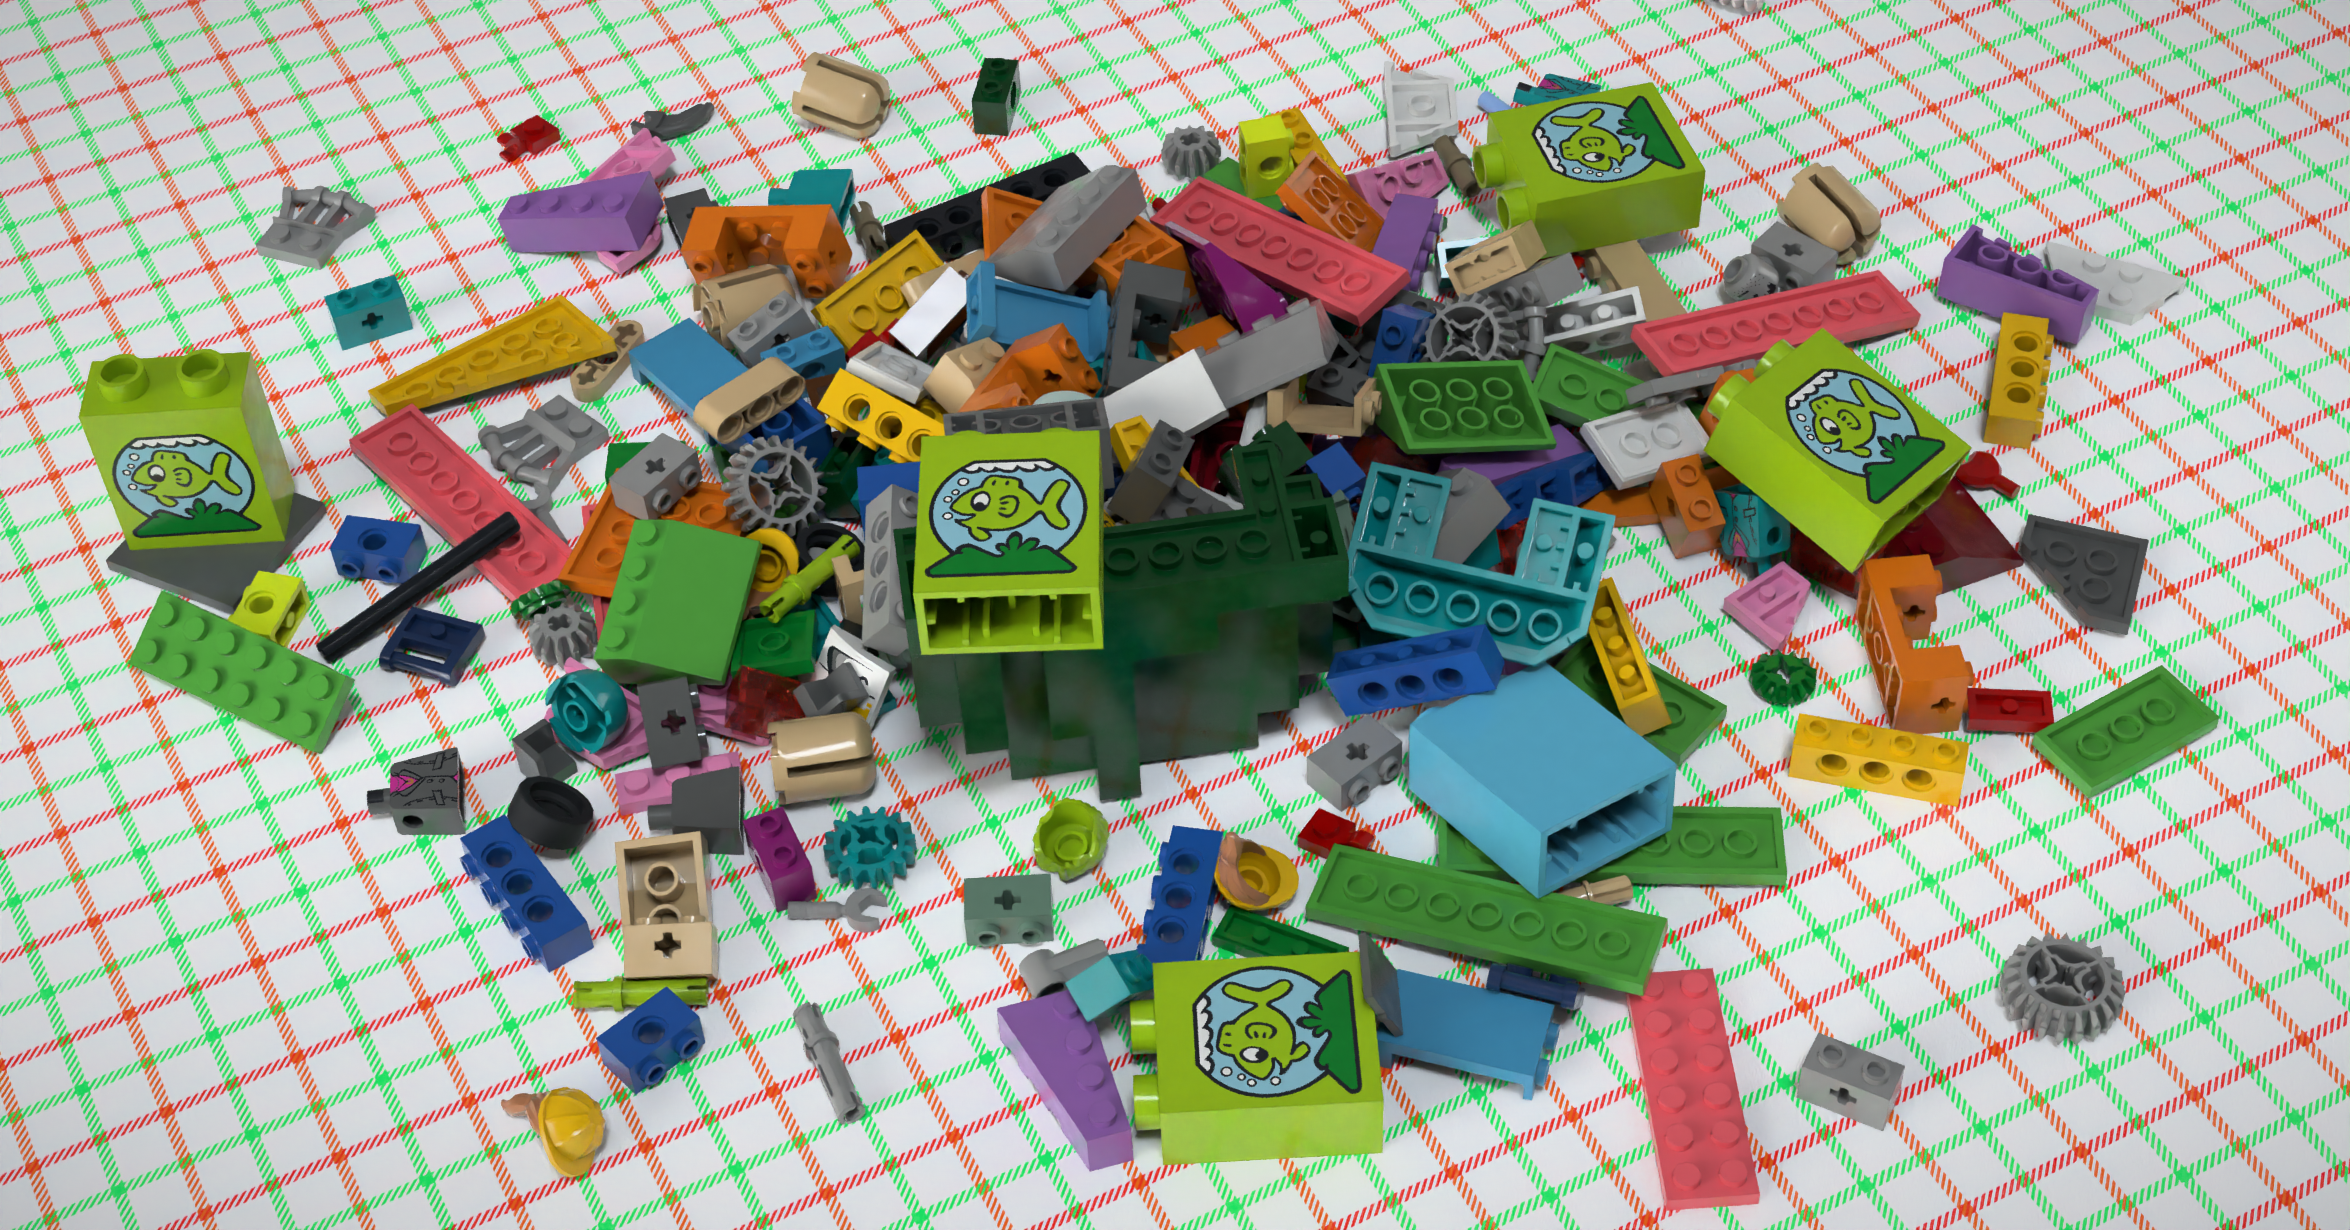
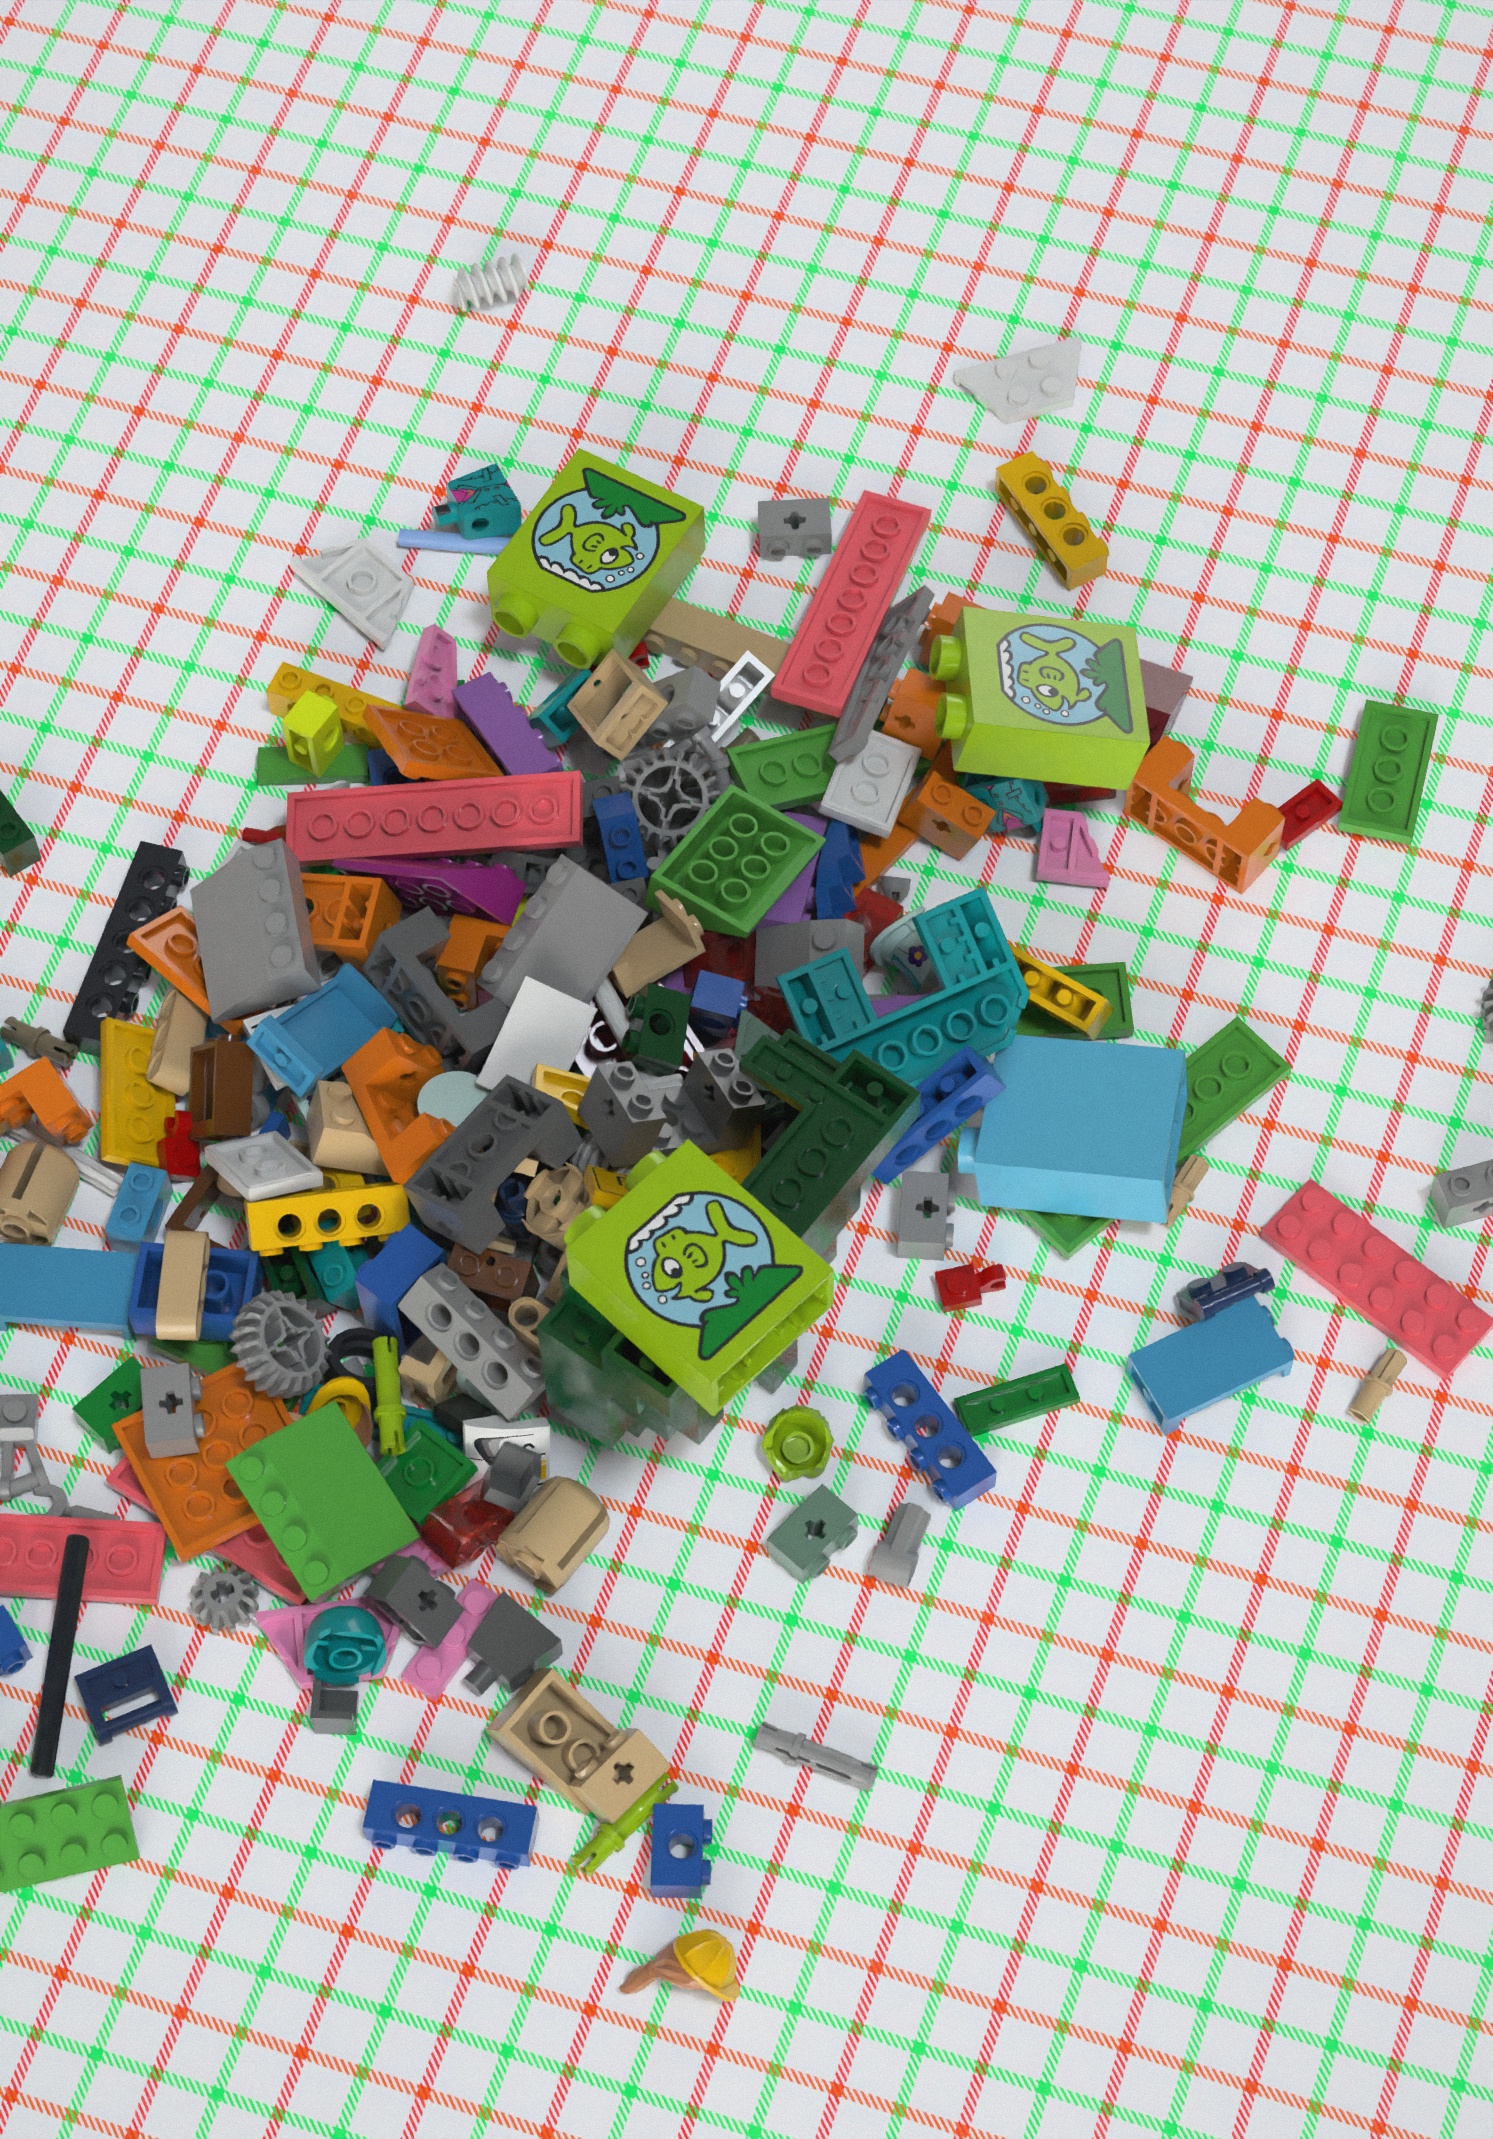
camera: 45 degrees left, 15 degrees up
dark grey torso [367,747,466,835] -> none
black tyre [507,776,594,850] -> none
green gear [510,580,572,621] -> none
light grey brick [726,290,816,369] -> none
magenta brick [742,806,817,913] -> none
light grey piece [787,888,888,933] -> none
teal gear [823,806,917,890] -> none
medium lavender wedge [996,990,1134,1172] -> none
teal brick [1065,949,1154,1022] -> none
lime brick [1130,951,1384,1166] -> none
light grey gear [1161,124,1221,181] -> none
yellow piece [1214,832,1299,912] -> none
bright green plate [1305,843,1668,996] -> none
dark grey piece [1358,932,1403,1037] -> none
dark tan pin [1433,135,1482,198] -> none
light grey head [1723,254,1779,301] -> none
green gear [1750,649,1817,704] -> none
tan cylinder [1777,163,1882,266] -> none
yellow brick [1788,713,1969,807] -> none
medium lavender wedge [1937,224,2099,345] -> none
red rock [1955,451,2021,499] -> none
dark grey plate [2019,514,2149,635] -> none
none -> tan axle [1348,1348,1407,1424]

